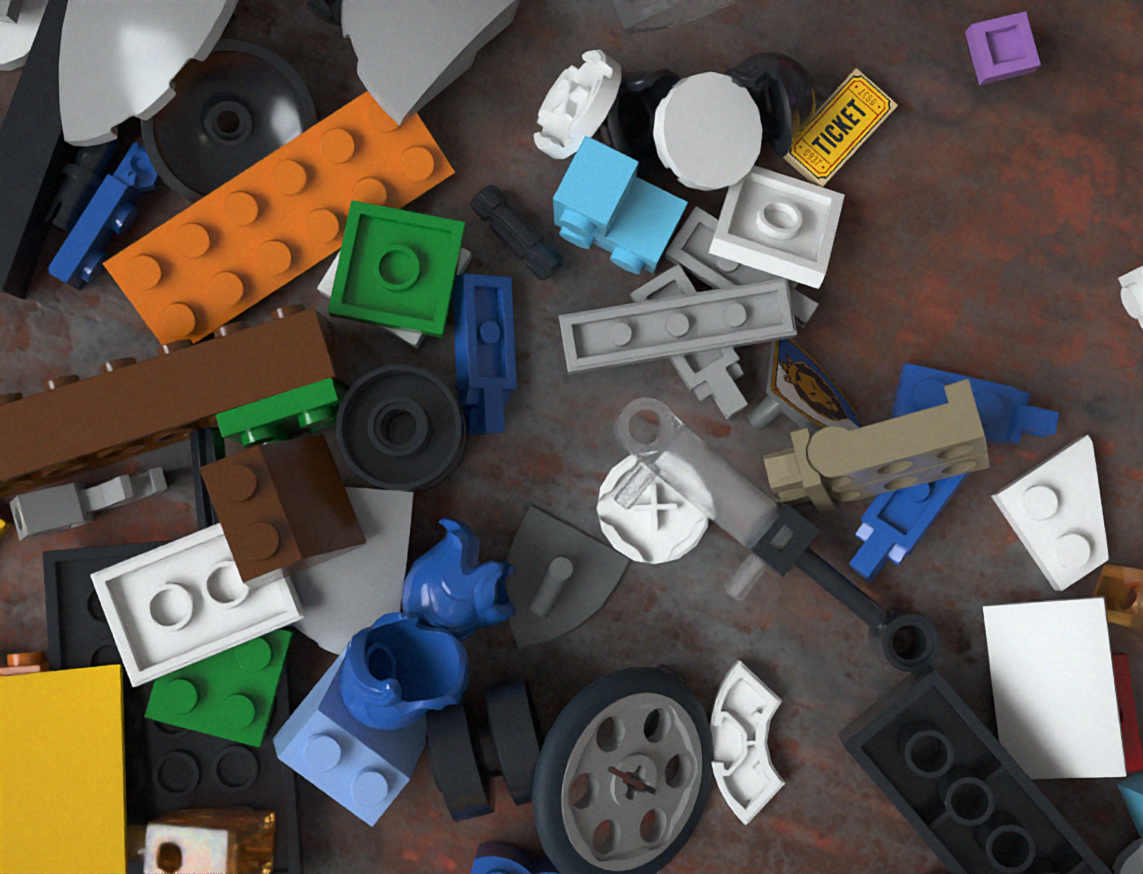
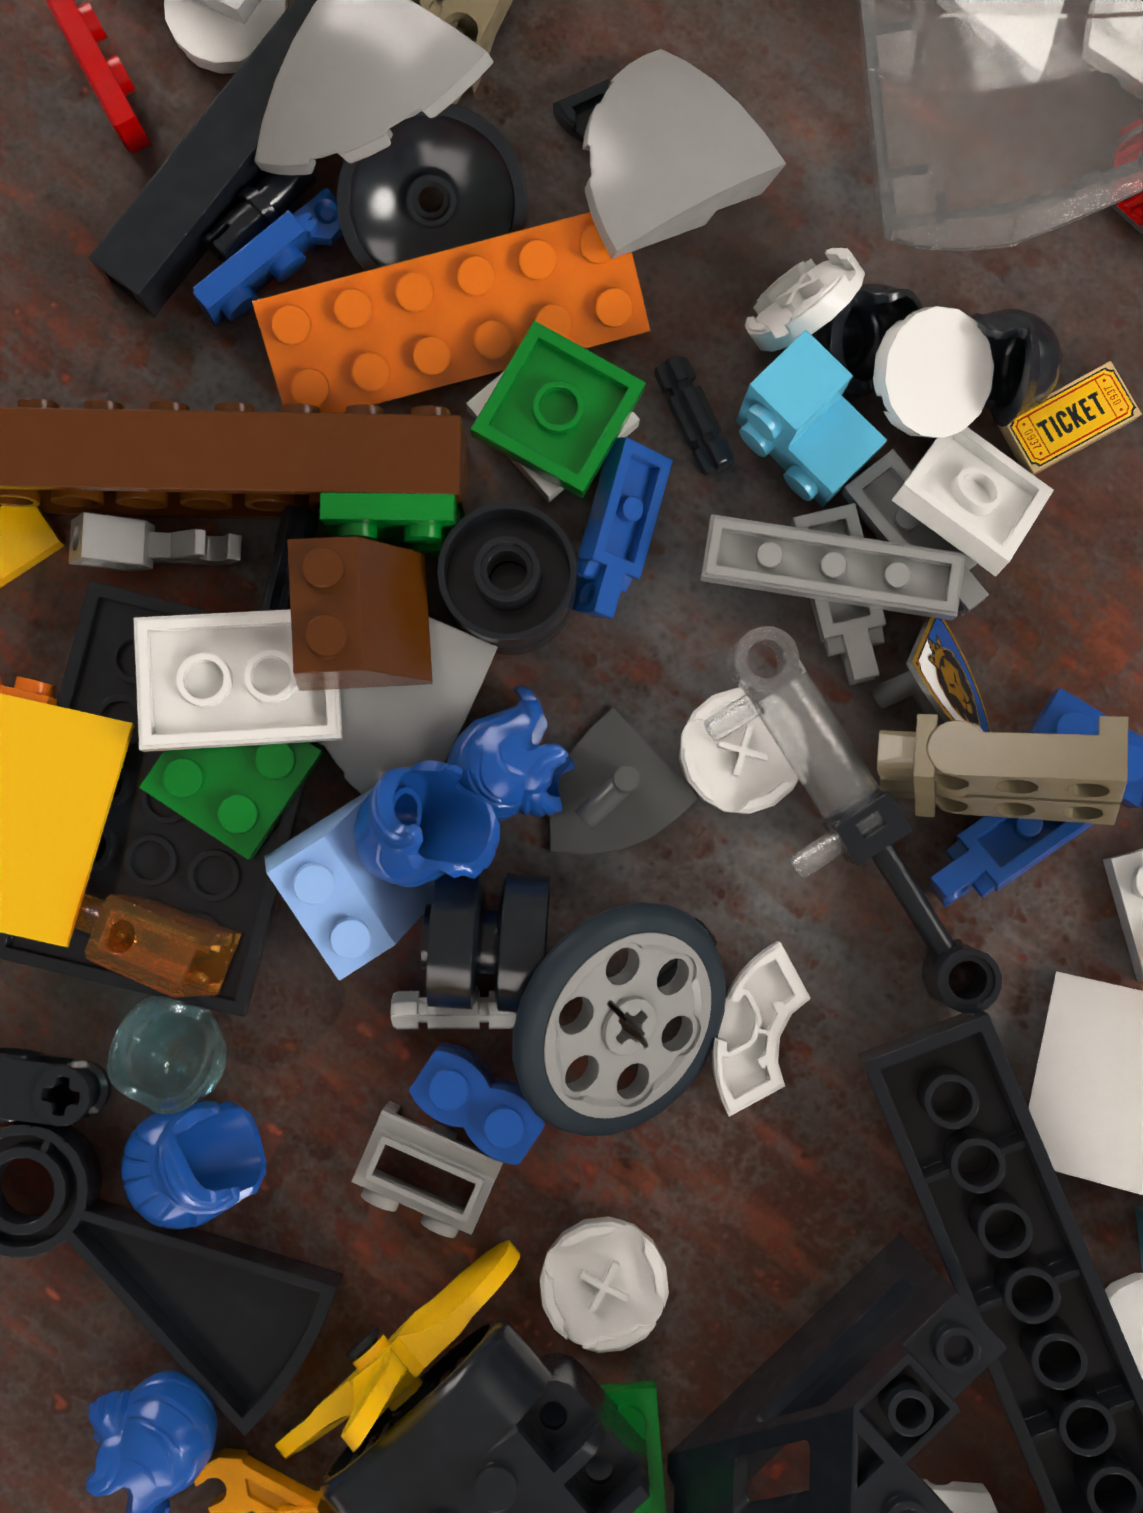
camera: 15 degrees right, 0 degrees up
none -> white axle [390,990,517,1029]

